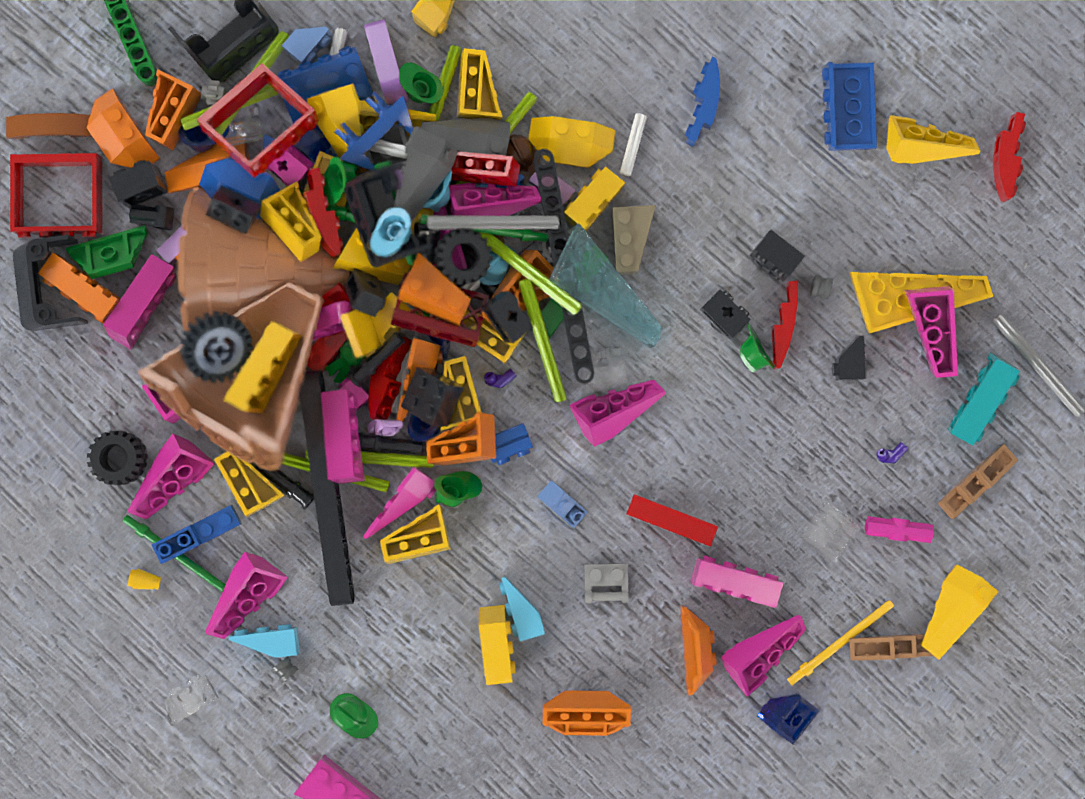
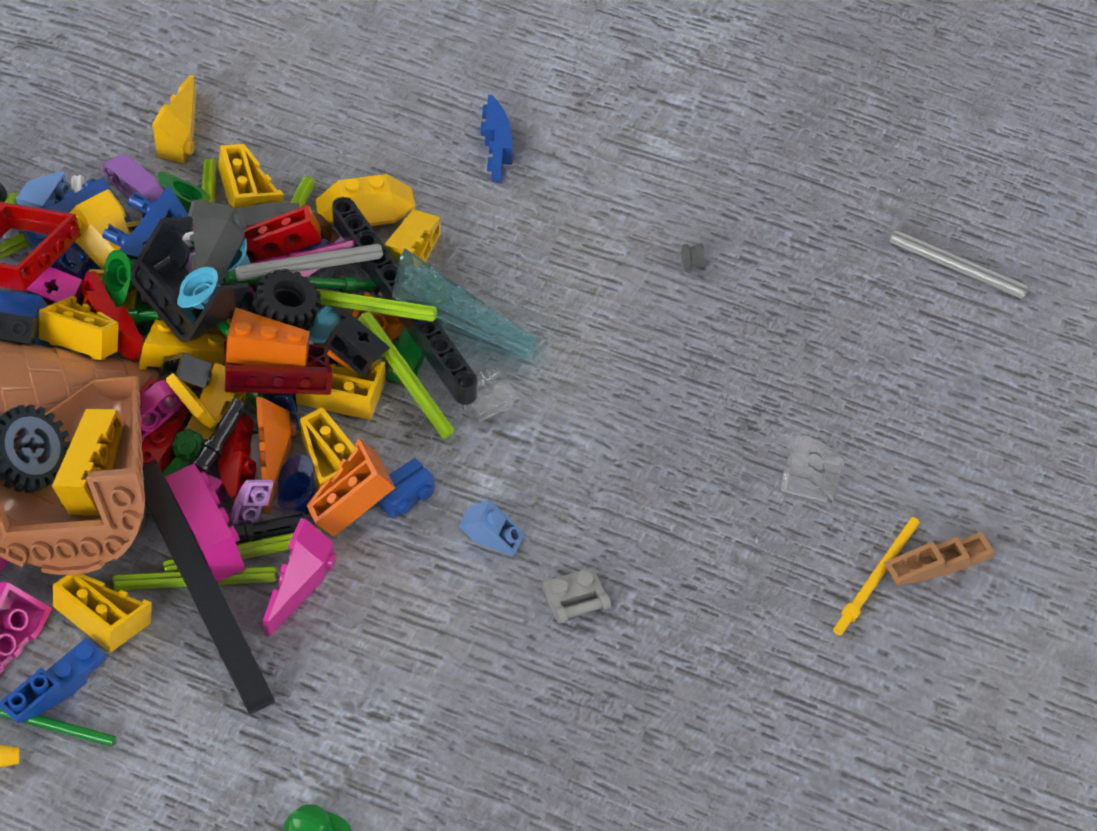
camera: 25 degrees left, 35 degrees down
dark pink wedge [205,552,288,639] -> none
medium azure slope [229,624,300,658] -> none
black pin [255,465,314,510] -> none
dark grey wheel [271,656,299,683] -> none
yellow wedge [380,504,451,564] -> none
black brick [401,367,464,427] -> none
green piece [434,471,483,507] -> none
yellow wedge [479,605,516,685] -> none
dark purple arm [484,368,517,388] -> none
medium azure slope [499,576,545,641] -> none
orange wedge [543,690,631,736] -> none
dark pink wedge [570,380,665,447] -> none
dark tan wedge [612,205,656,275] -> none
white axle [620,113,647,176] -> none
red slope [626,494,719,547] -> none
orange wedge [680,605,716,695] -> none
wedge [690,555,783,608] -> none
black brick [700,290,751,340] -> none
dark pink wedge [721,615,806,697] -> none
green piece [740,322,775,372] -> none
black brick [749,229,805,282] -> none
clear blue slope [757,694,820,745] -> none
red slope [771,281,798,369] -> none
blue bracket [822,62,877,151] -> none
black slope [832,336,866,381] -> none
yellow wing [849,272,994,334] -> none
dark pink piece [864,516,934,543] -> none
dark purple arm [876,442,909,463] -> none
yellow wedge [886,115,981,164] -> none
dark pink wedge [905,286,958,378] -> none
yellow wedge [921,564,999,660] -> none
medium nougat slope [938,444,1018,519] -> none
teal wedge [948,352,1020,446] -> none
red slope [993,112,1026,202] -> none

